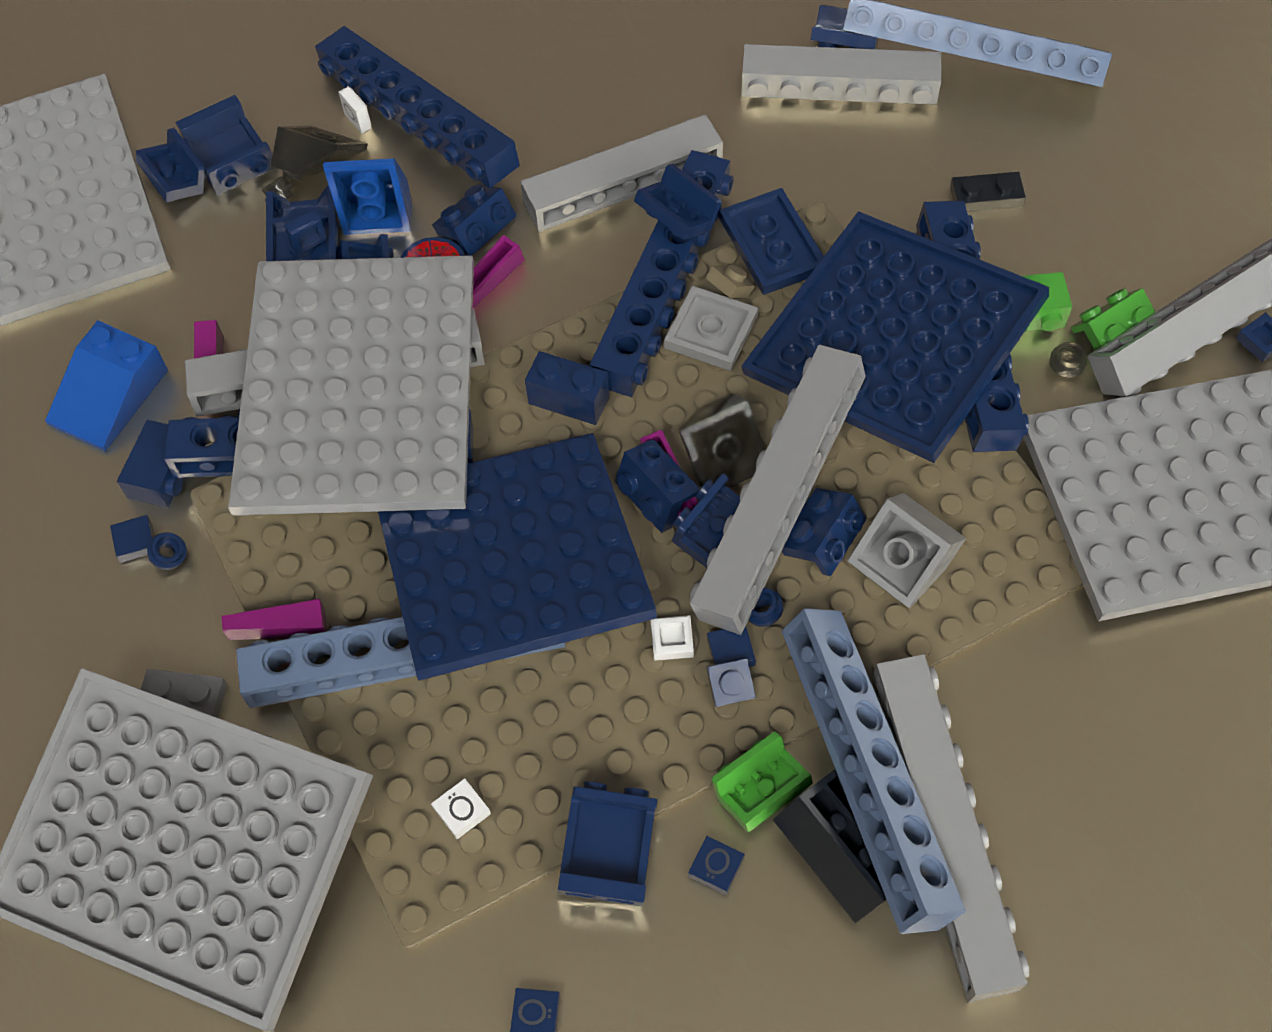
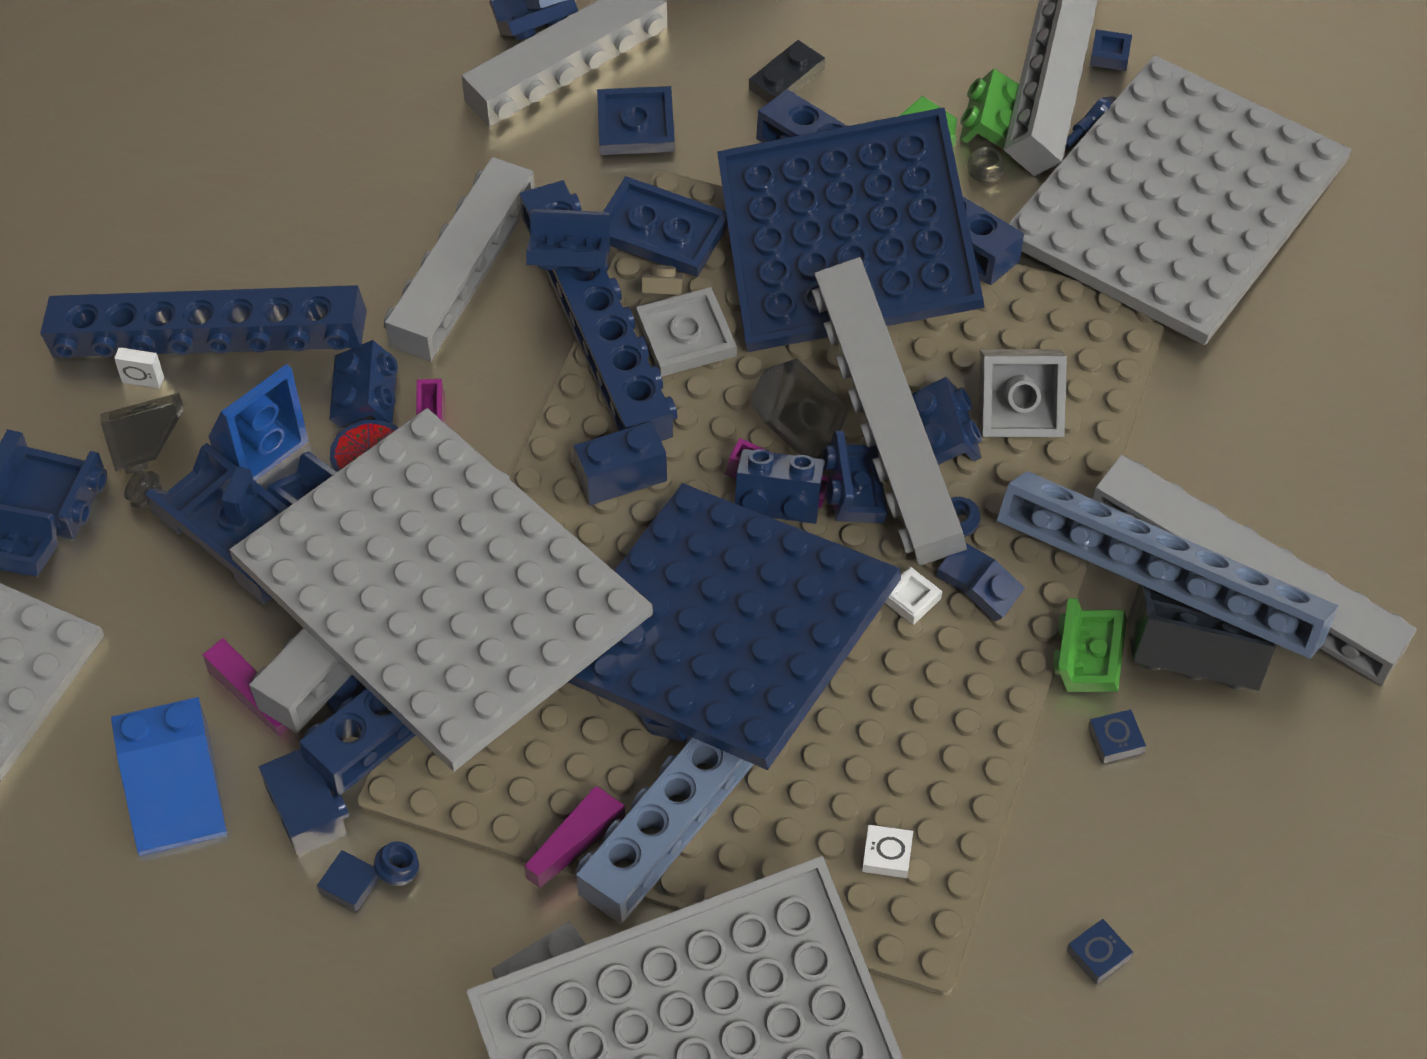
camera: 45 degrees left, 5 degrees down
dark blue panel [557,781,658,906] -> none
none -> dark blue plate [597,86,675,155]
none -> dark blue hand [1065,96,1117,149]

